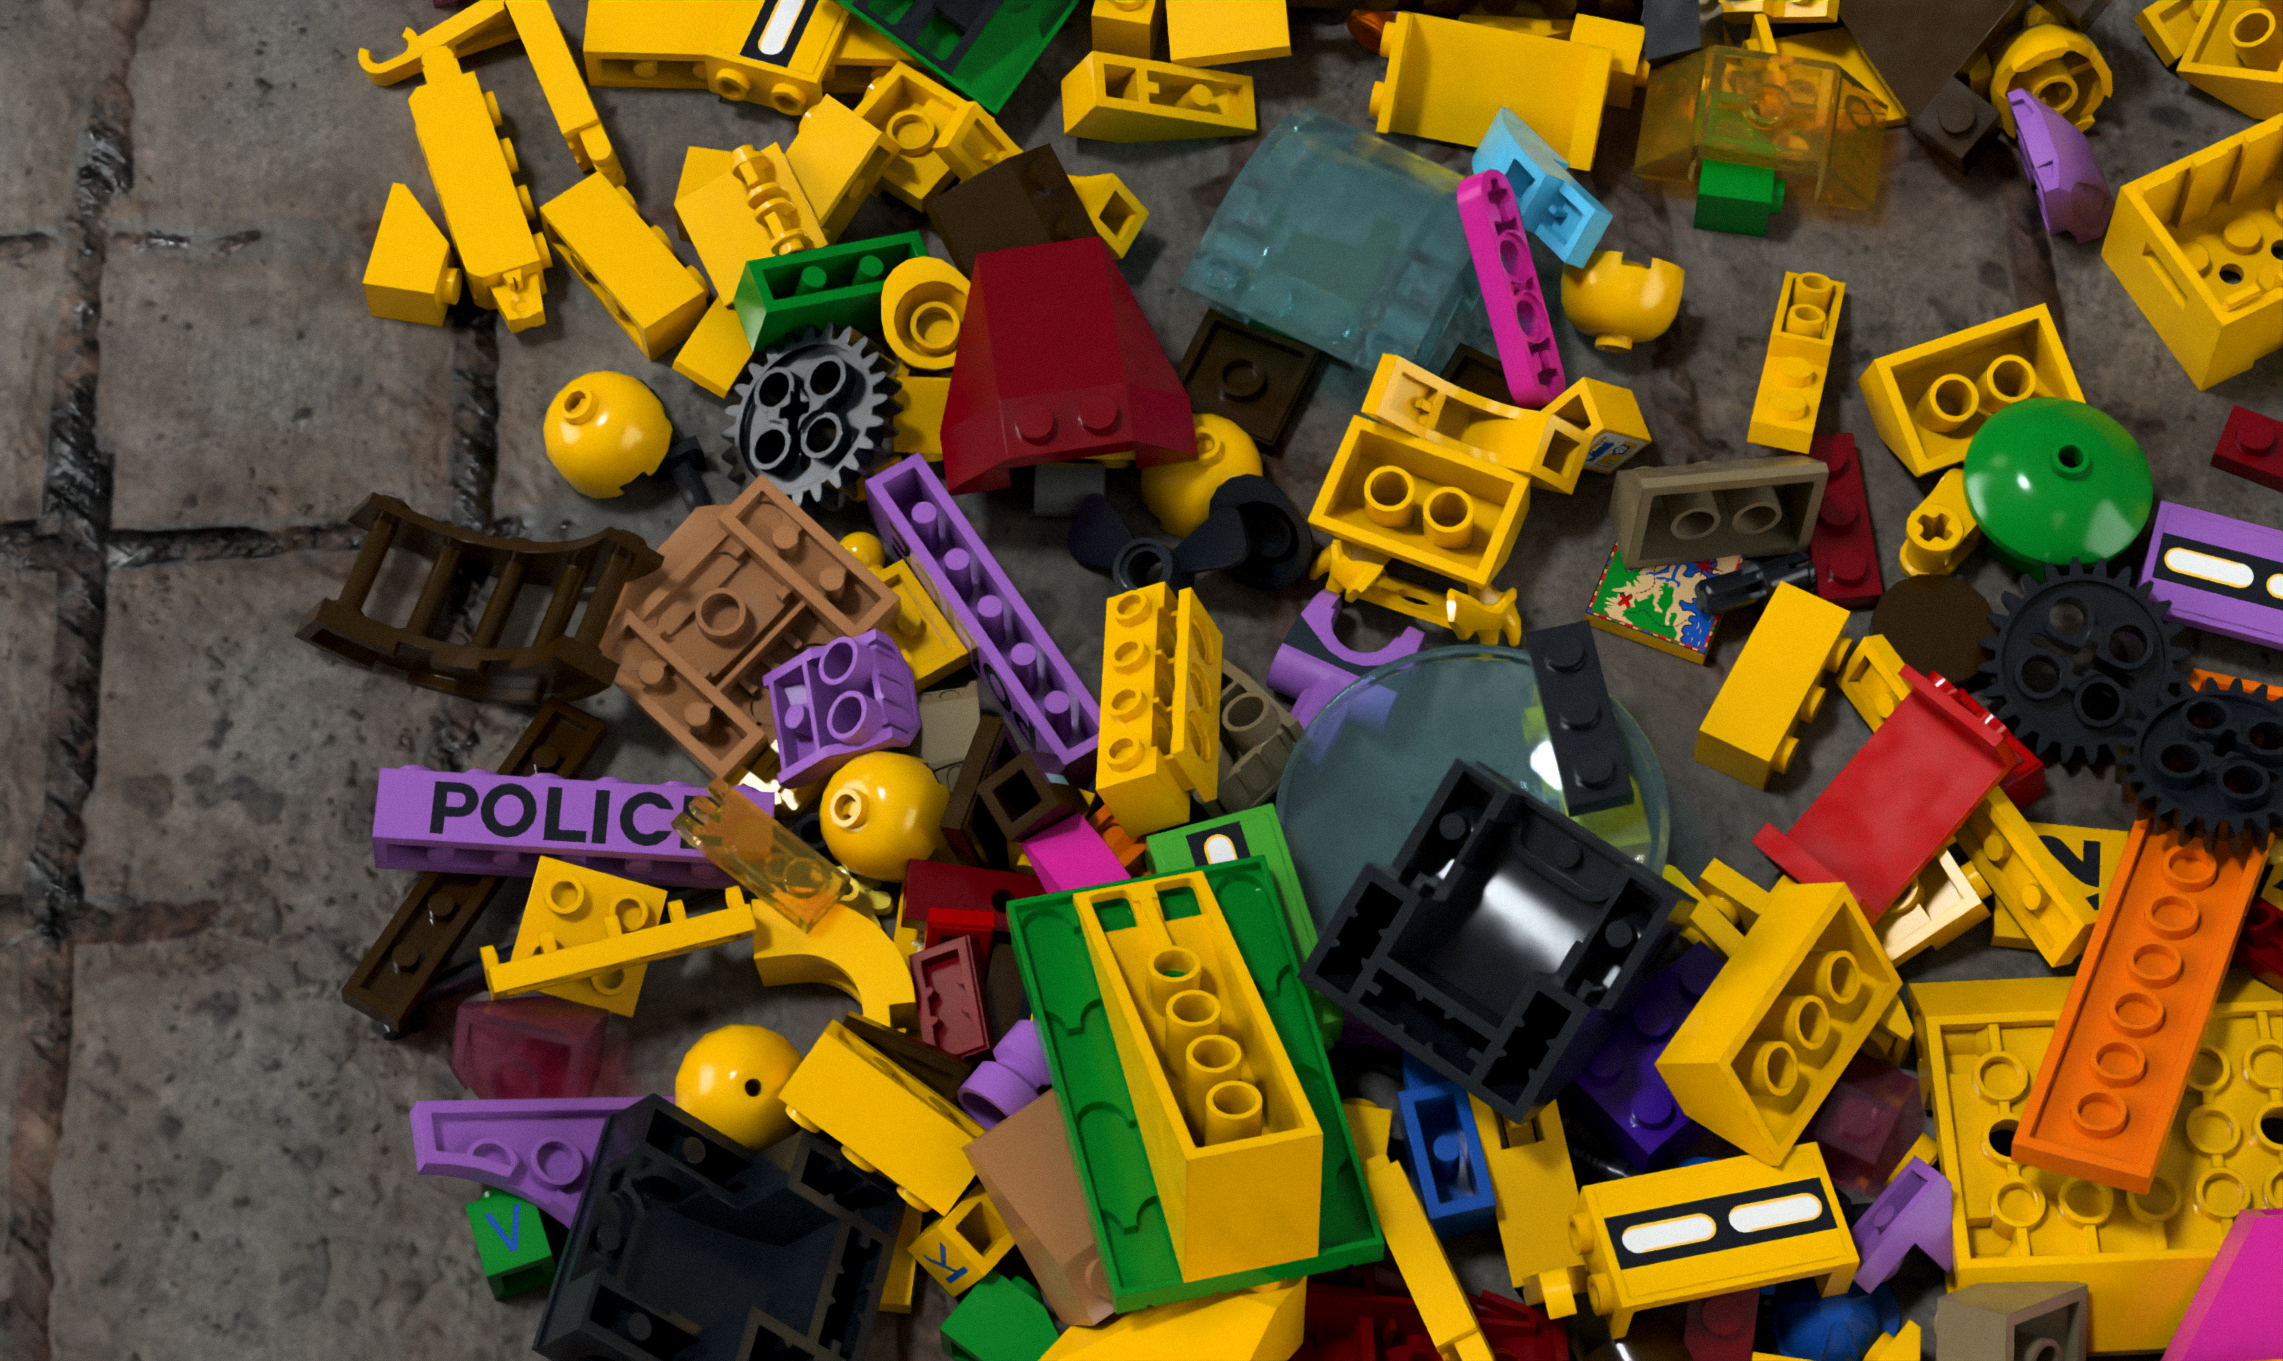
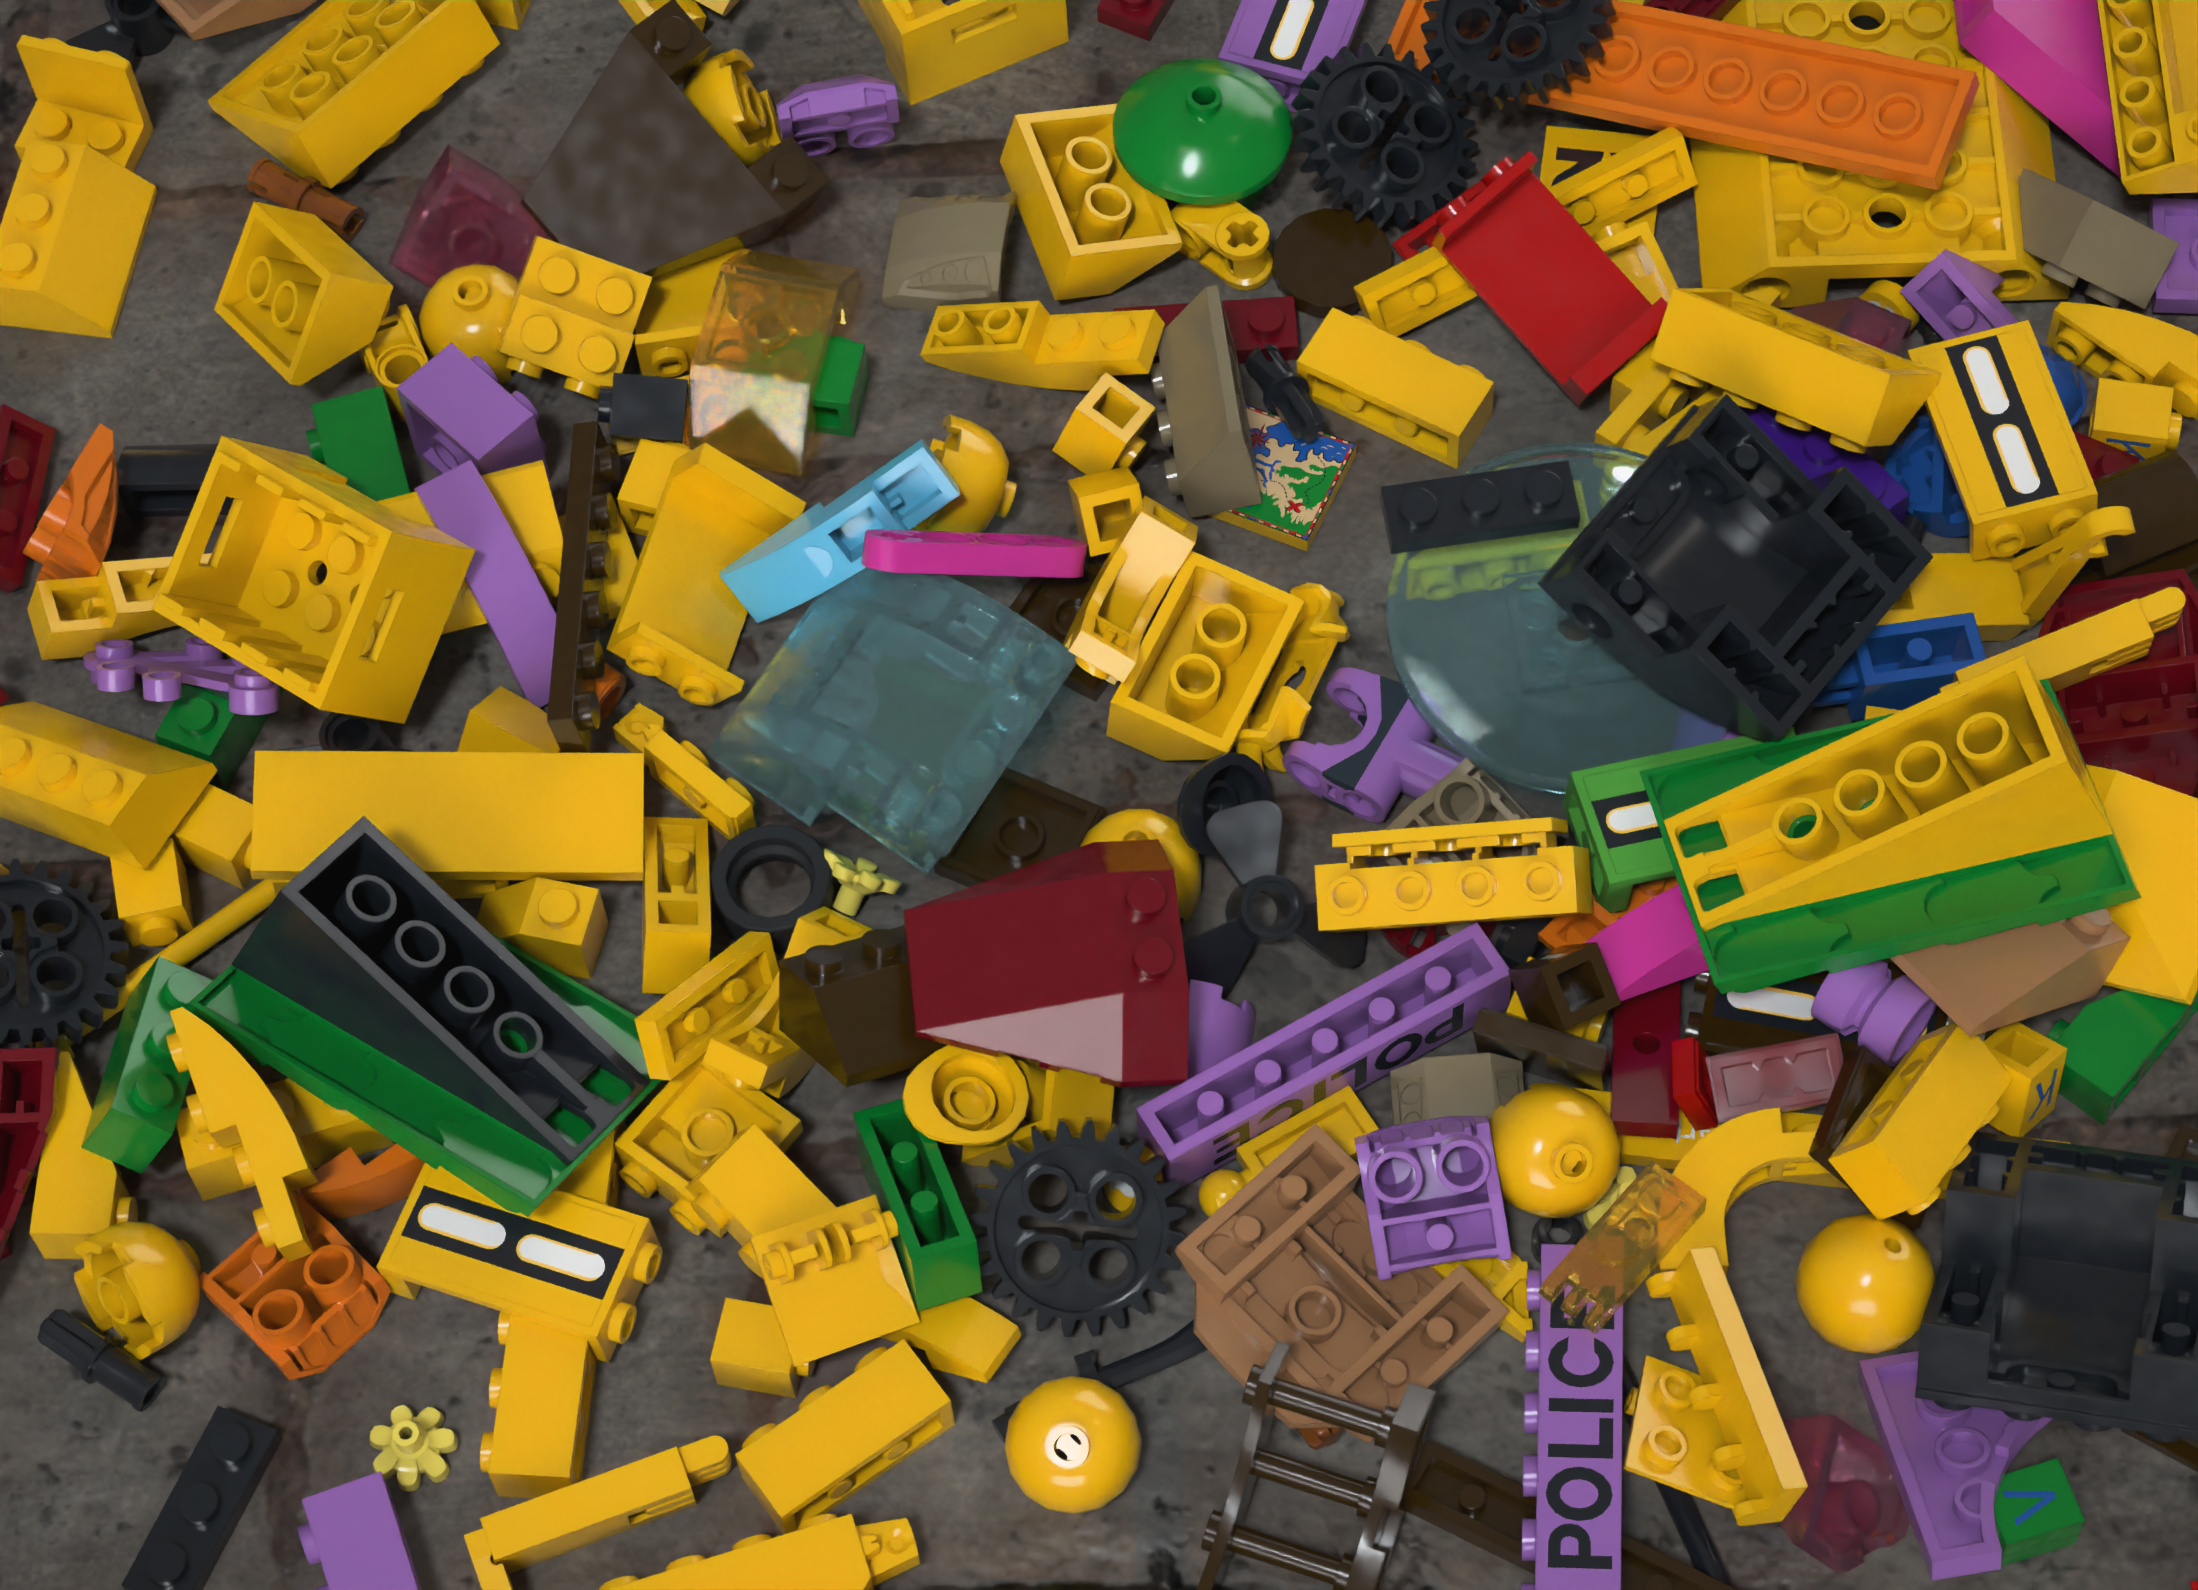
camera: 85 degrees left, 0 degrees up
none -> yellow hinge [612,703,757,840]
none -> yellow plate [634,931,779,1081]
none -> black tyre [710,824,836,954]
none -> light yellow plant [824,848,902,916]
none -> dark tan slope [882,191,1017,312]
none -> yellow brick [1052,372,1156,475]
none -> medium lavender brick [1178,979,1257,1085]

